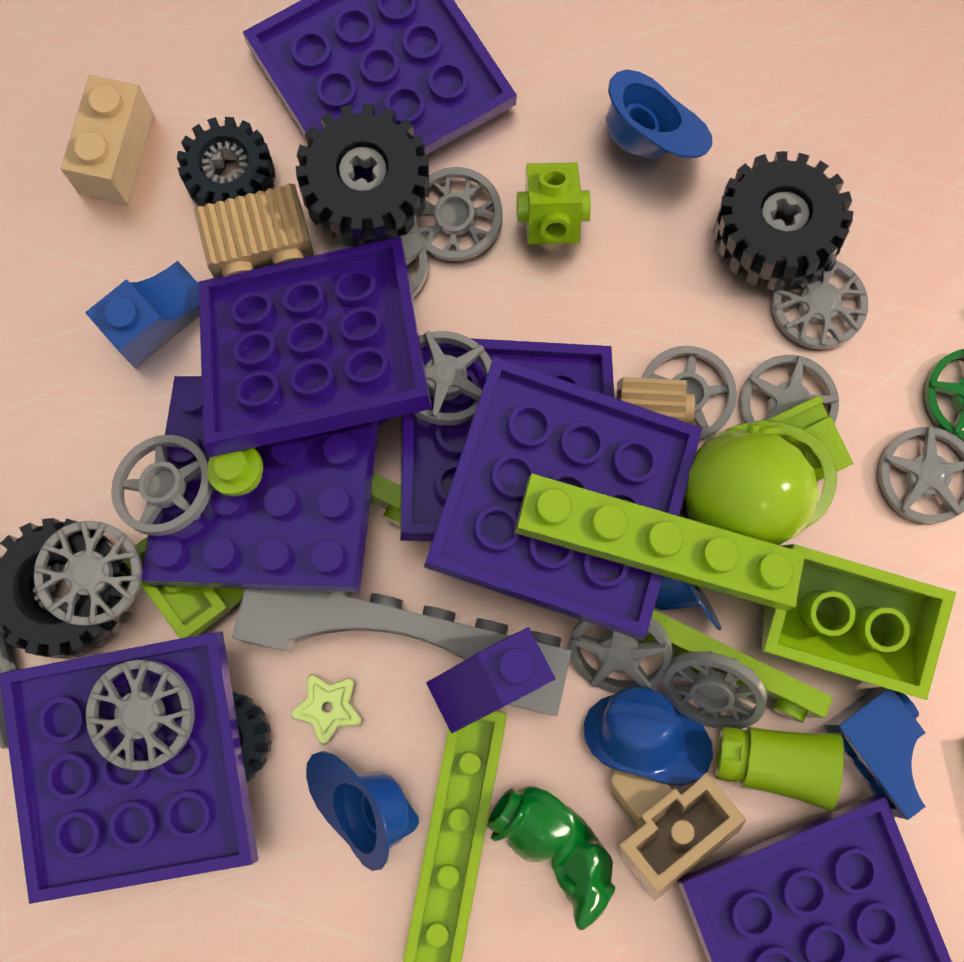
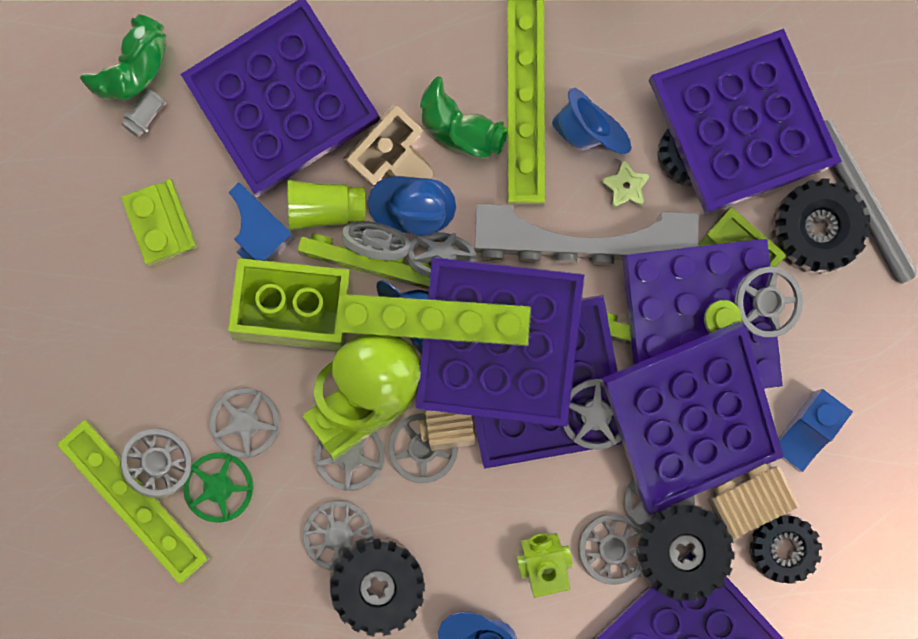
camera: 170 degrees right, 5 degrees up
light grey wheel [34,521,142,626] -> none
tan brick [60,75,154,205] -> none
light grey wheel [86,660,195,770] -> none
dark purple slope [426,627,556,734] -> none

